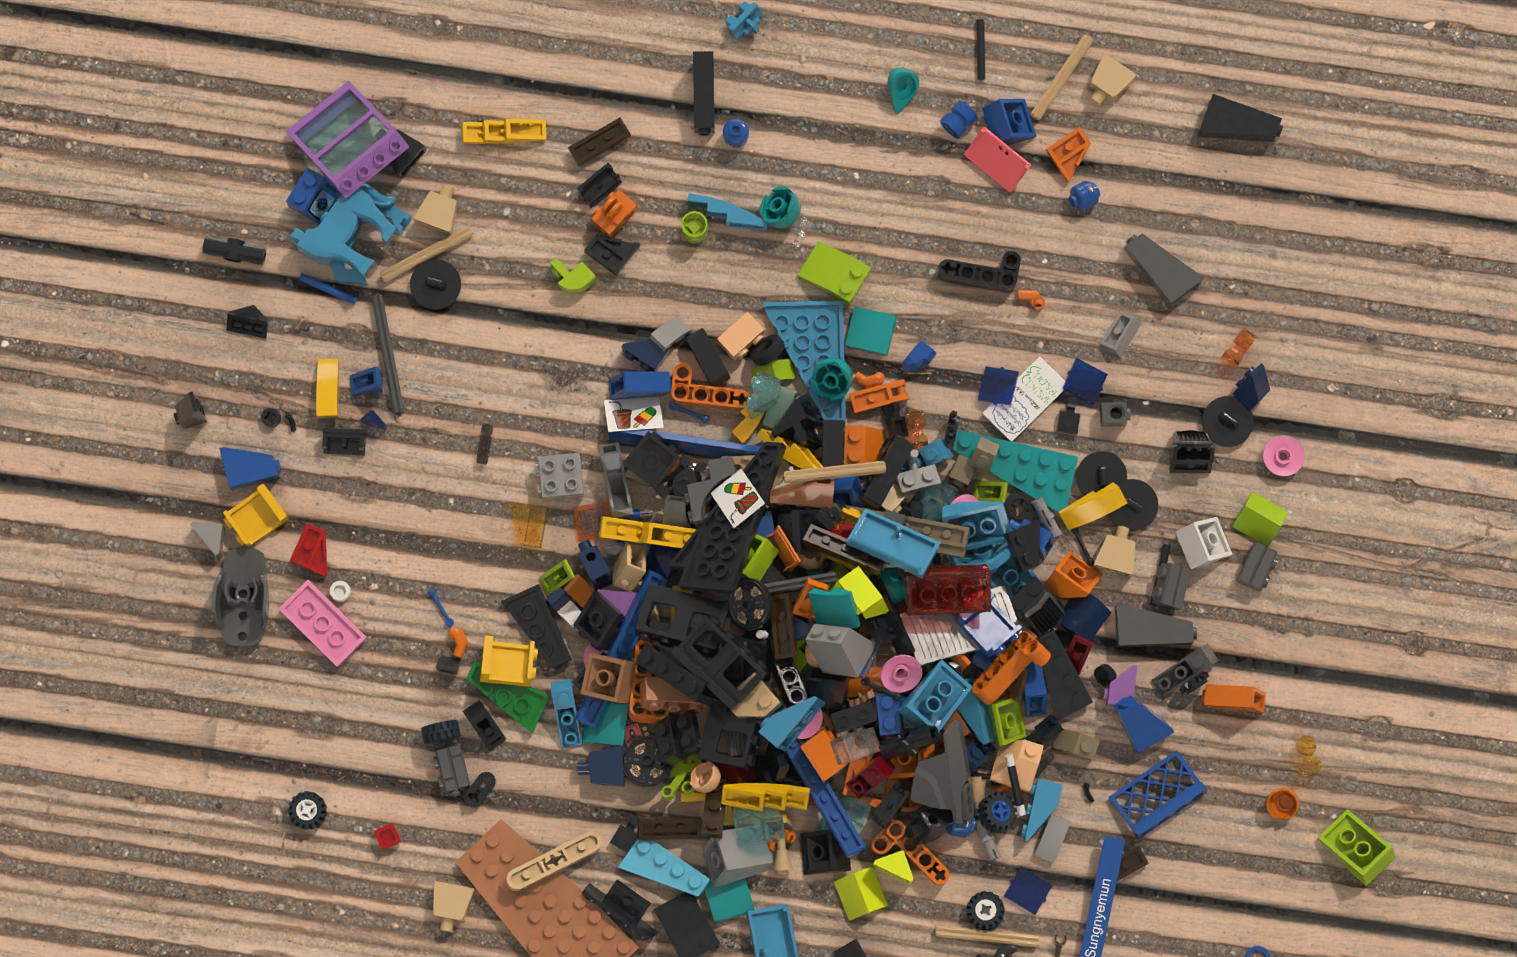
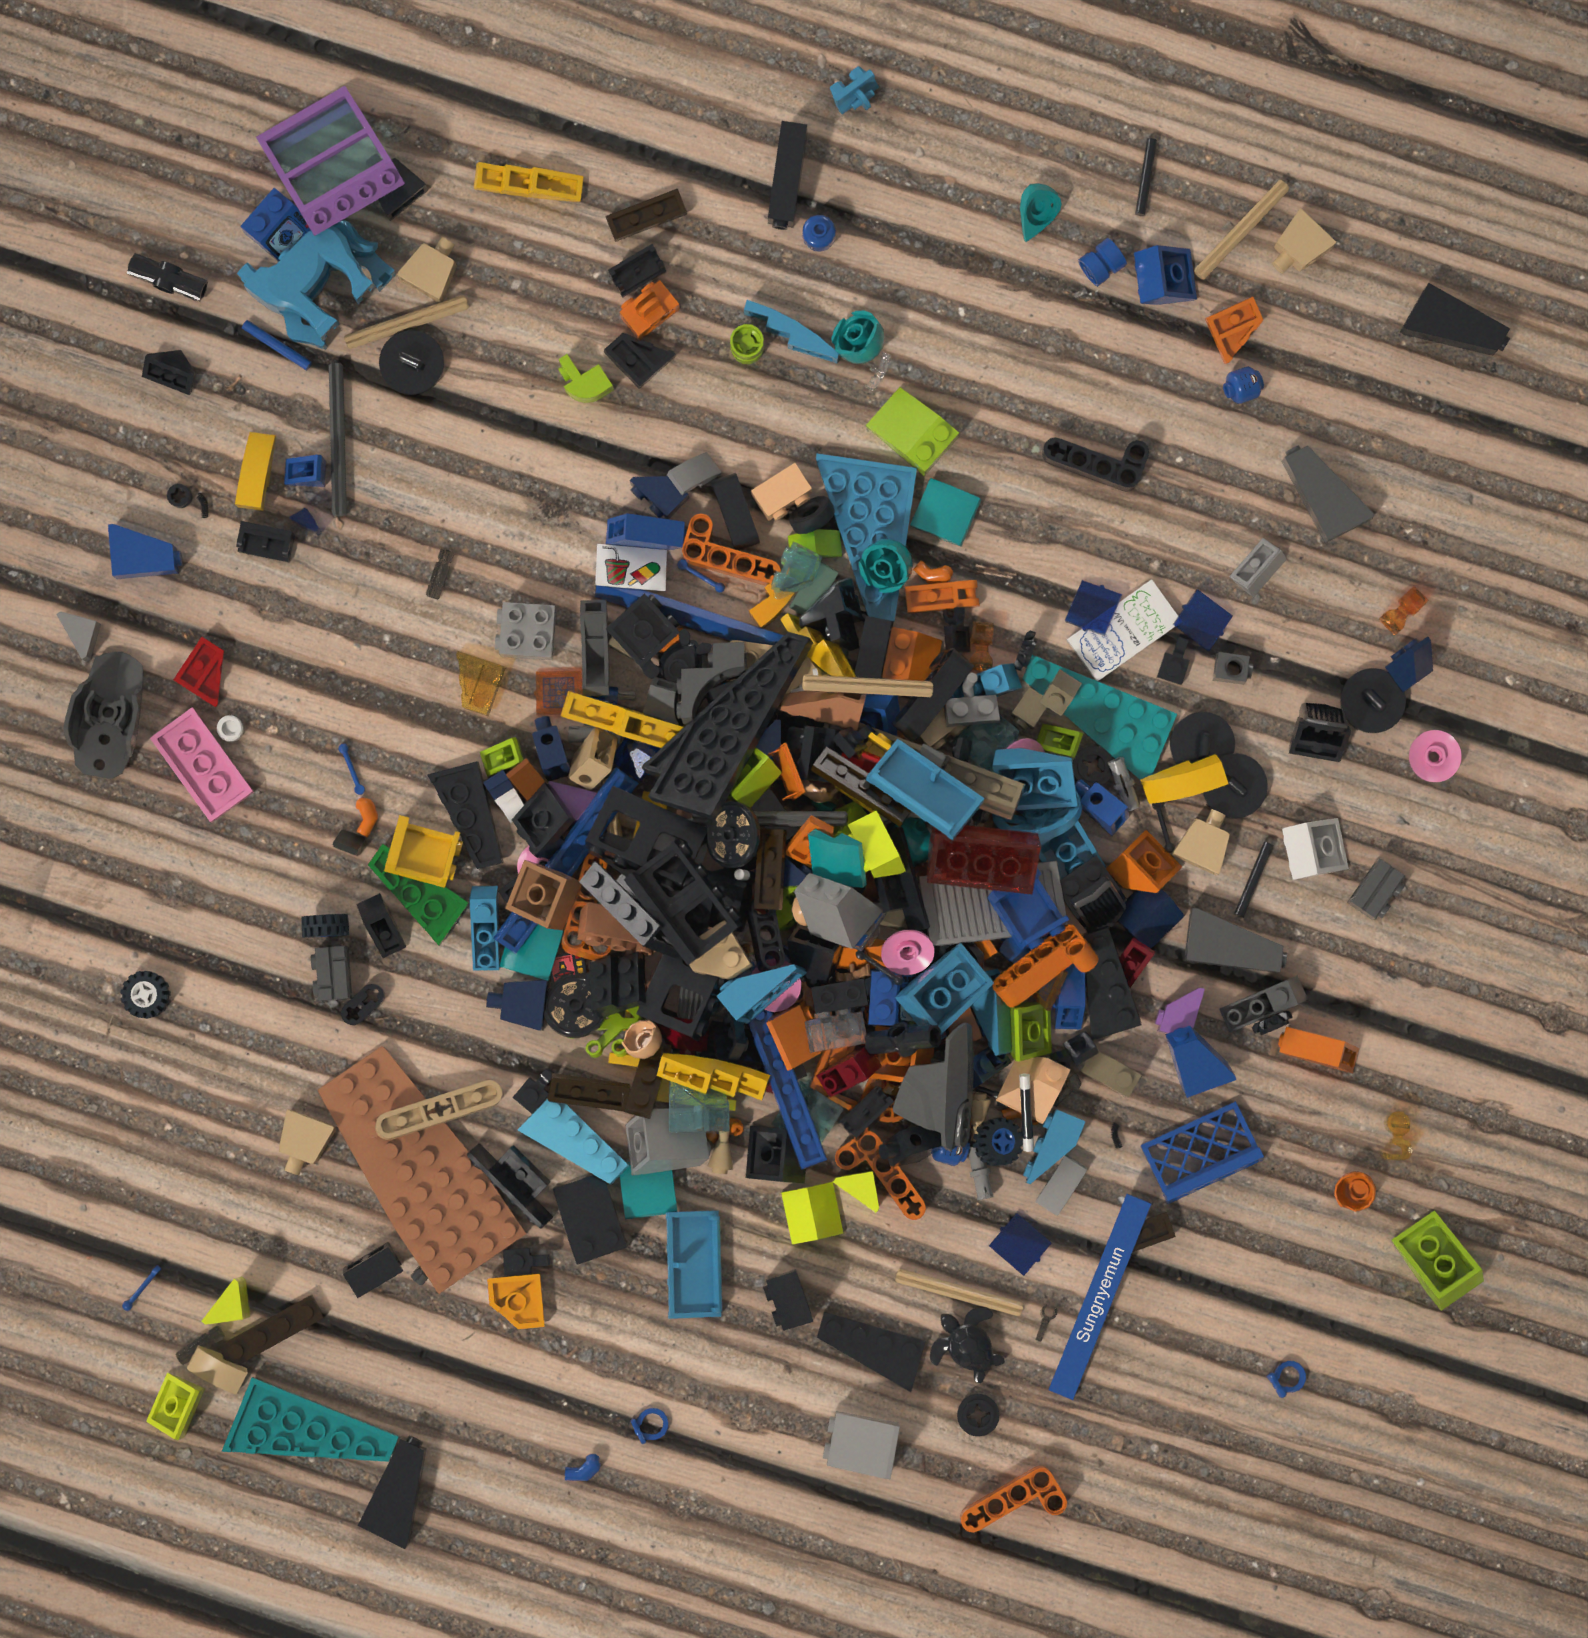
camera: 10 degrees right, 5 degrees up
black slope [173,391,207,429] -> none
yellow panel [223,484,289,547] -> none
red plate [374,823,402,851] -> none
white sticker [711,469,765,528] -> none
blue rock [902,341,937,372] -> none
coral door [963,126,1031,193] -> none
black wheel [967,891,1005,930] -> none
black wing [1004,519,1040,573] -> none
orange arm [1018,290,1045,310] -> none
black tile [1094,664,1117,686] -> none
dark grey brick [1152,563,1191,610] -> none
lime slope [1232,491,1288,547] -> none

